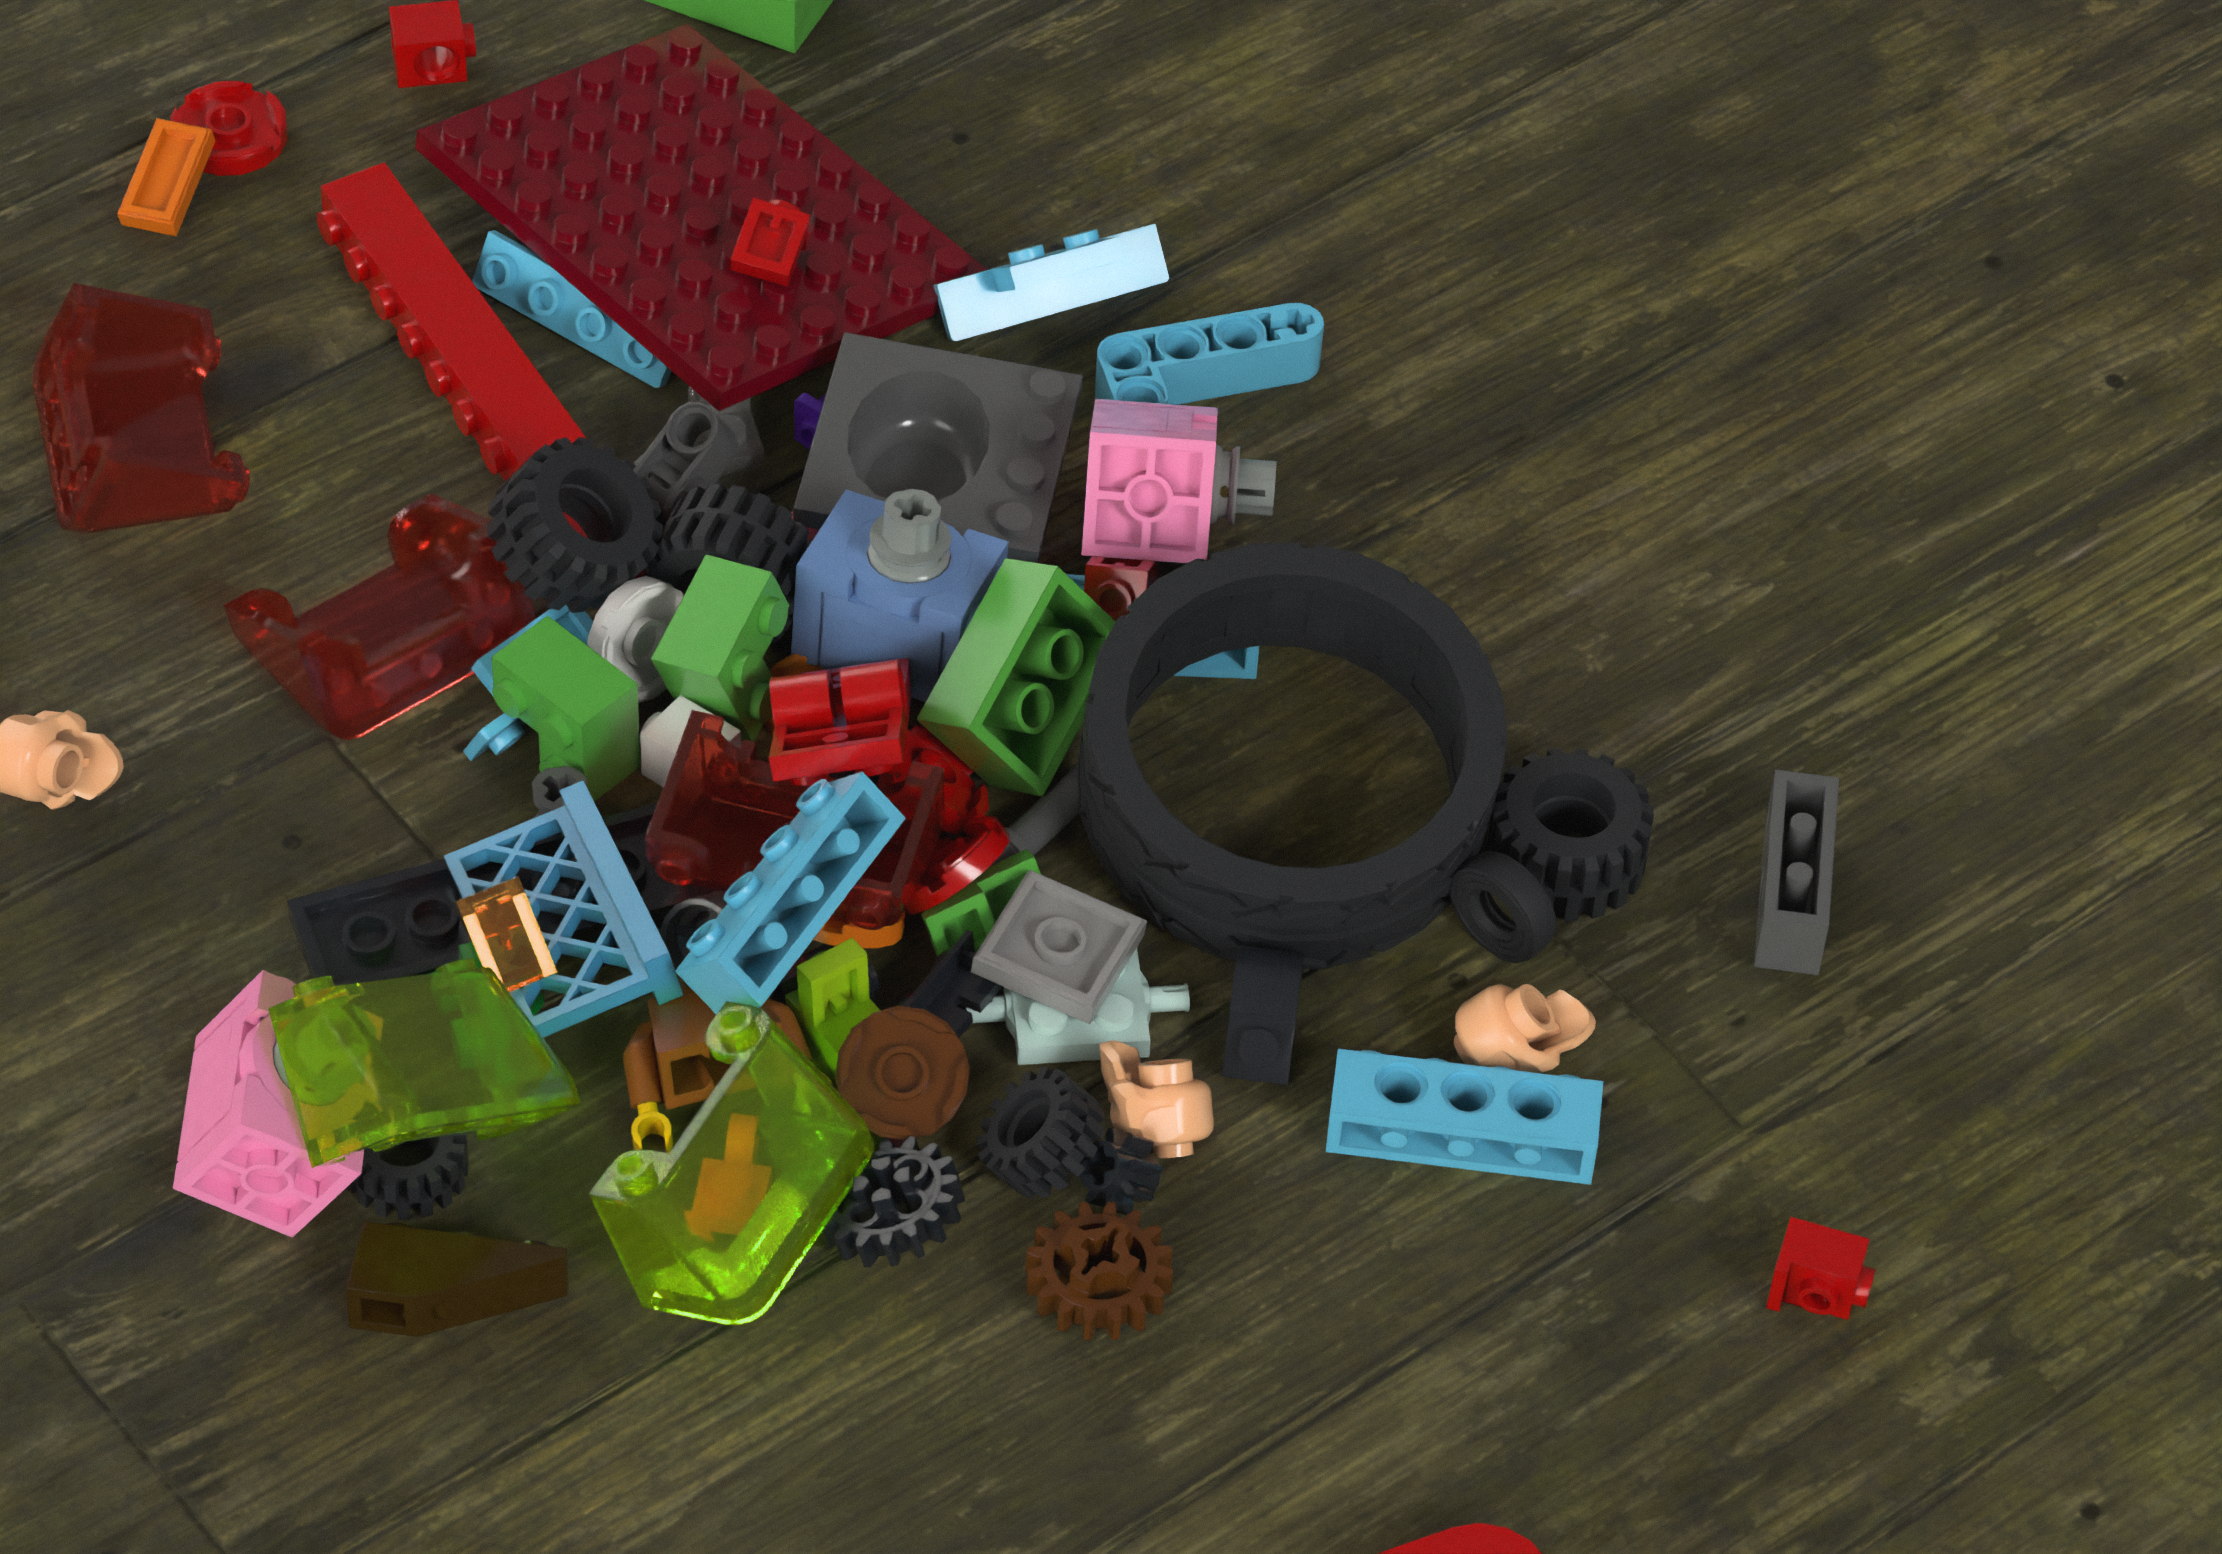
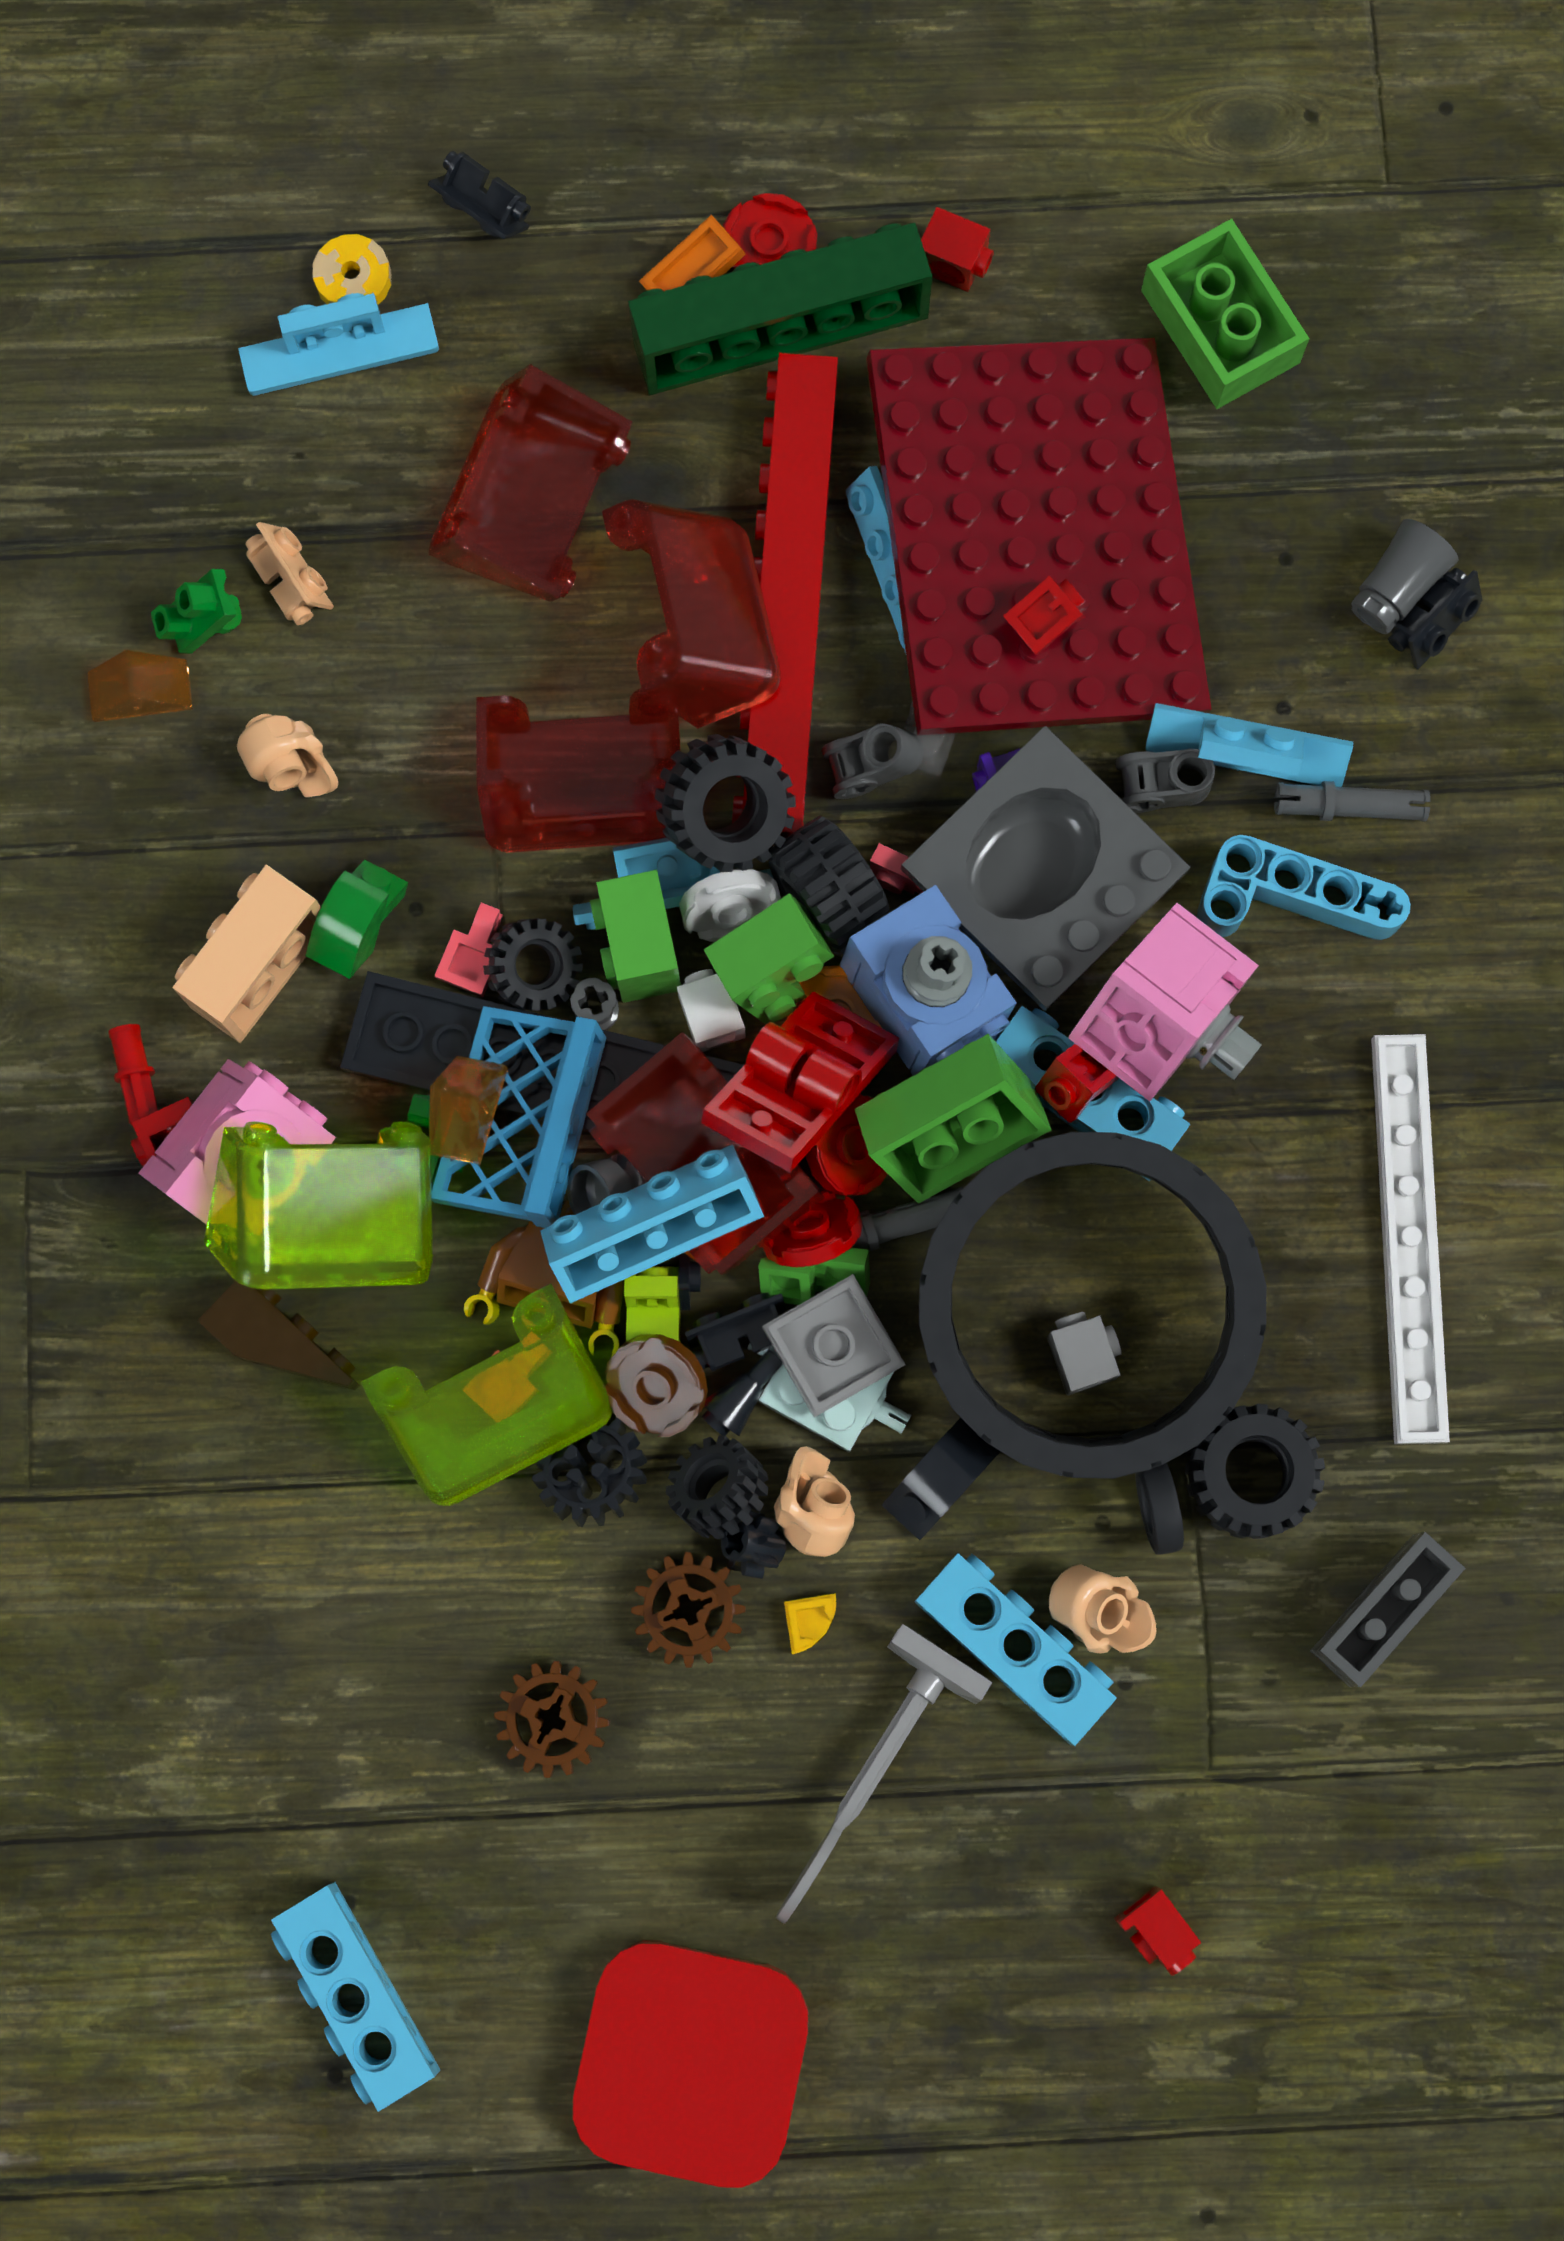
camera: 40 degrees right, 30 degrees up
none -> red axle [108,1024,158,1126]
none -> red bracket [131,1097,194,1167]
none -> light nougat brick [172,864,321,1044]
none -> green brick [305,860,408,979]
none -> coral plate [435,902,503,997]
none -> black tyre [483,918,583,1011]
none -> reddish brown gear [494,1661,610,1778]
none -> clear red windscreen [602,499,781,729]
none -> dark green brick [628,222,932,396]
none -> black cone [702,1349,783,1436]
none -> light grey piece [775,1624,992,1924]
none -> yellow tile [784,1593,836,1654]
none -> light grey brick [1047,1312,1121,1396]
none -> dark grey piece [1115,748,1215,813]
none -> dark grey pin [1274,781,1430,822]
none -> dark grey plant [1351,519,1459,634]
none -> white tile [1371,1034,1450,1444]
none -> black hinge [1388,568,1483,670]

